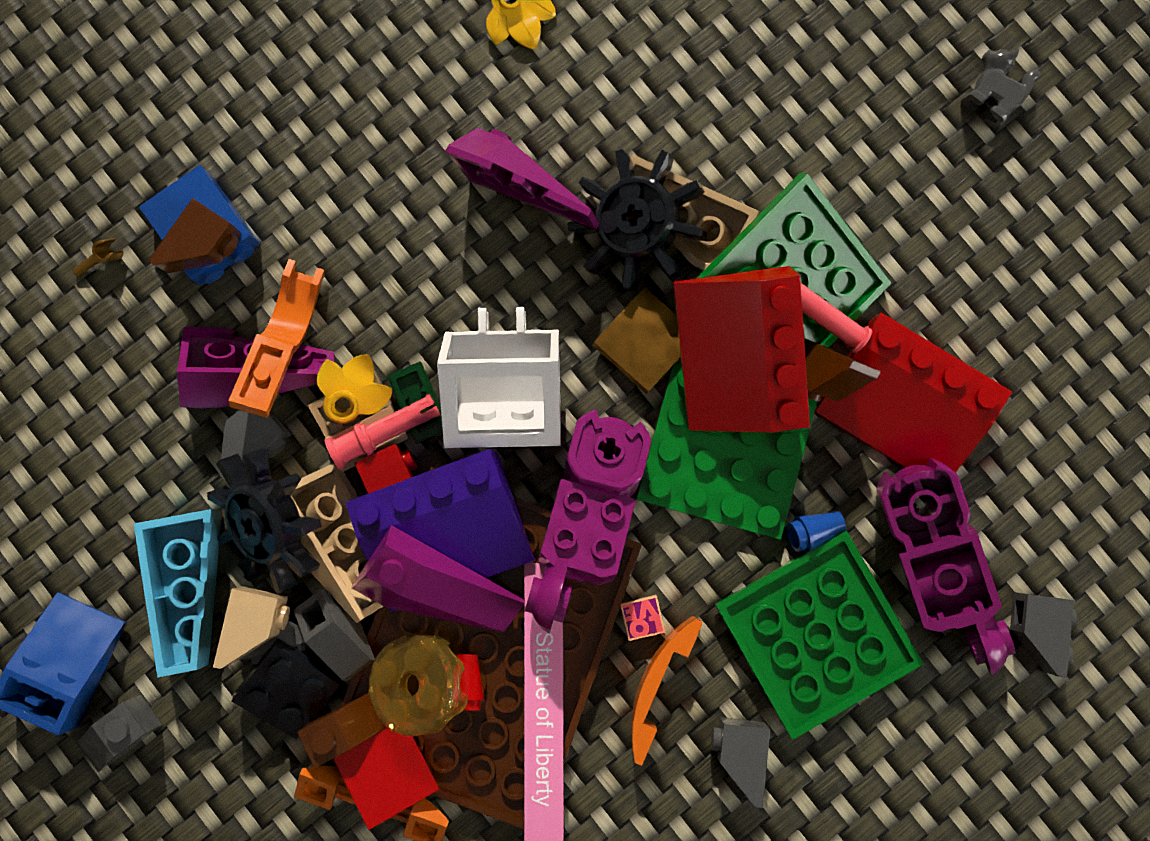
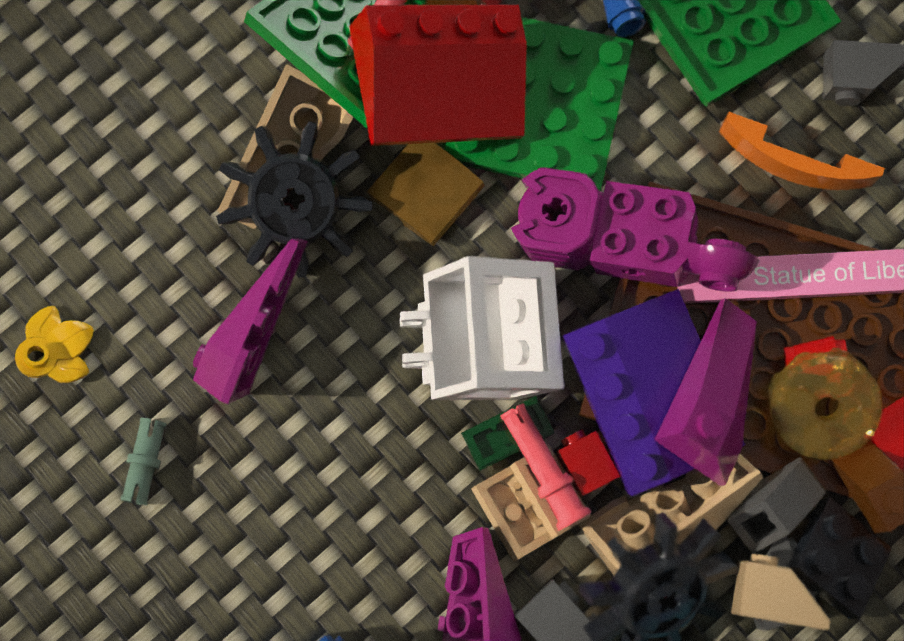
camera: 95 degrees left, 5 degrees down
orange piece [228,259,324,418] -> none
yellow plate [317,354,392,424] -> none
tile [620,595,665,641] -> none
none -> sand green pin [120,418,167,506]

